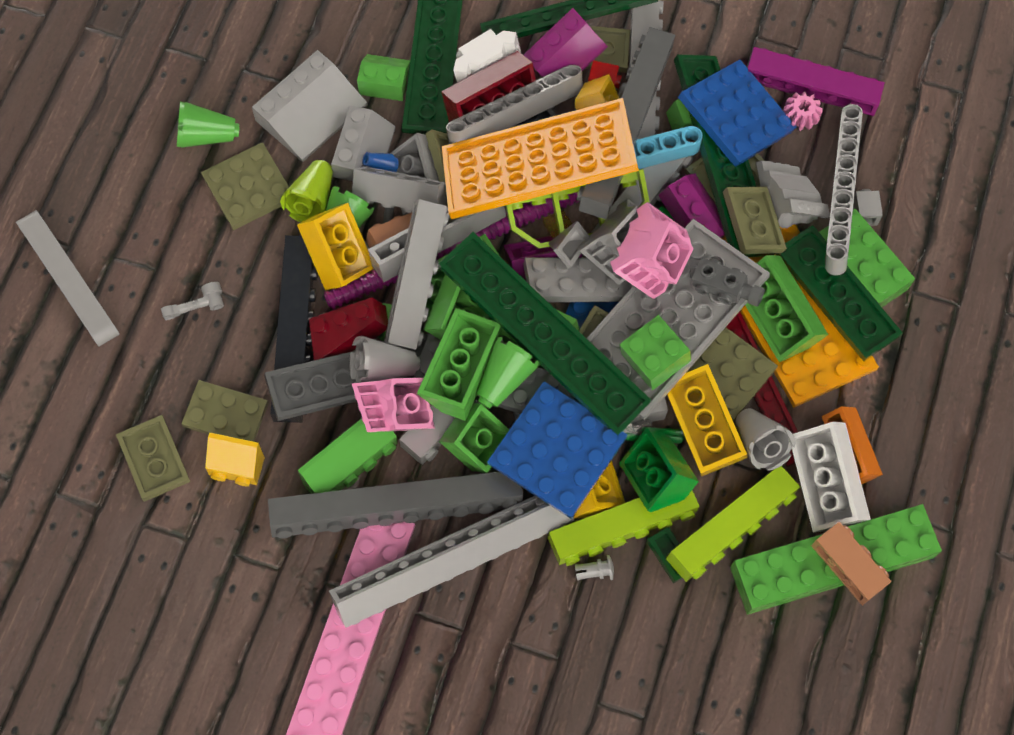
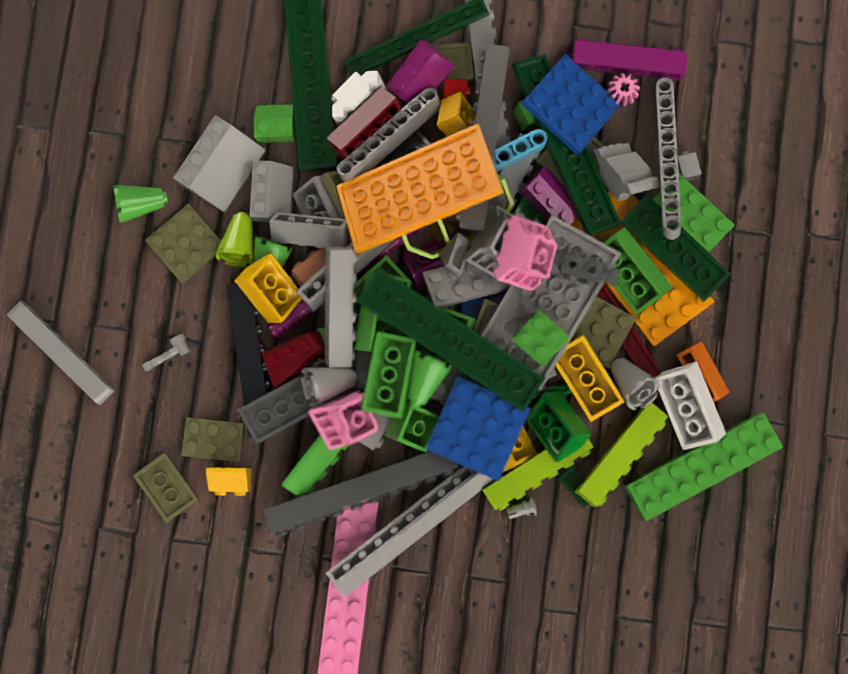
camera: 10 degrees left, 15 degrees up
blue cone [363,152,399,172] -> none
olive plate [723,187,787,254] -> none
nougat brick [811,521,891,606] -> none

